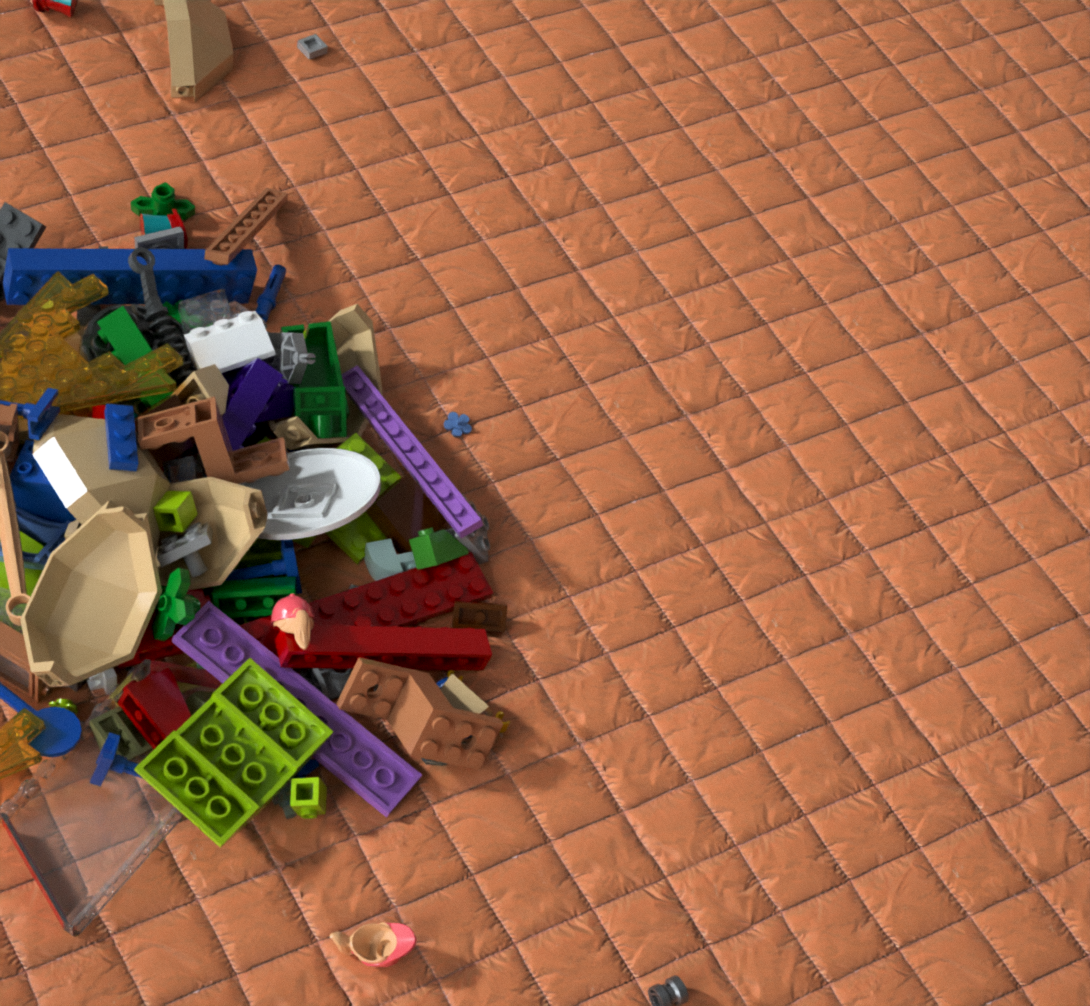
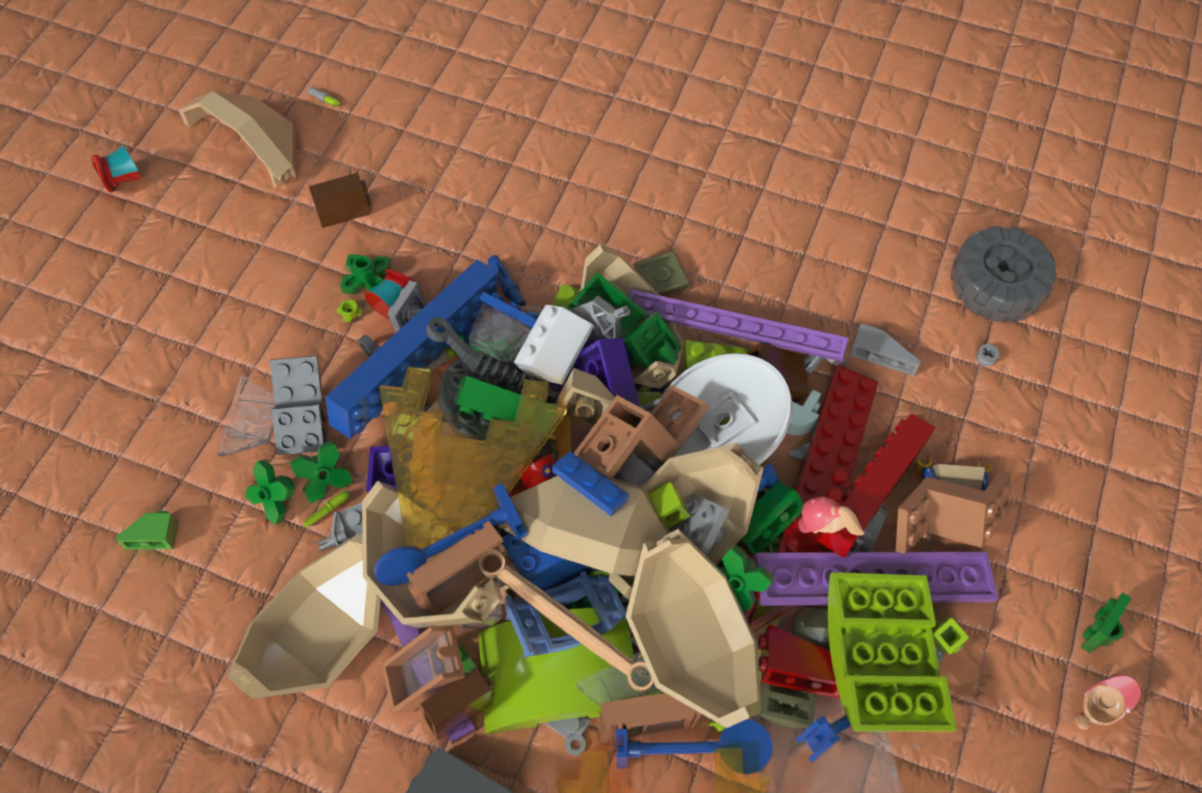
camera: 30 degrees left, 10 degrees up
nougat plate [204,188,288,266] -> none
light grey plate [297,34,328,60] -> none
bright green slope [409,527,469,570] -> none
medium blue plant [443,412,472,437] -> none
reddish brown plate [452,601,507,632] -> none
none -> piece [308,87,340,106]
none -> reddish brown brick [309,173,372,228]
none -> lime plate [337,300,363,323]
none -> blue plate [479,292,539,330]
none -> olive plate [633,251,689,296]
none -> light grey slope [850,323,921,376]
none -> dark grey wheel [951,226,1056,322]
none -> light grey bush [976,344,999,367]
none -> green plate [1081,592,1132,653]

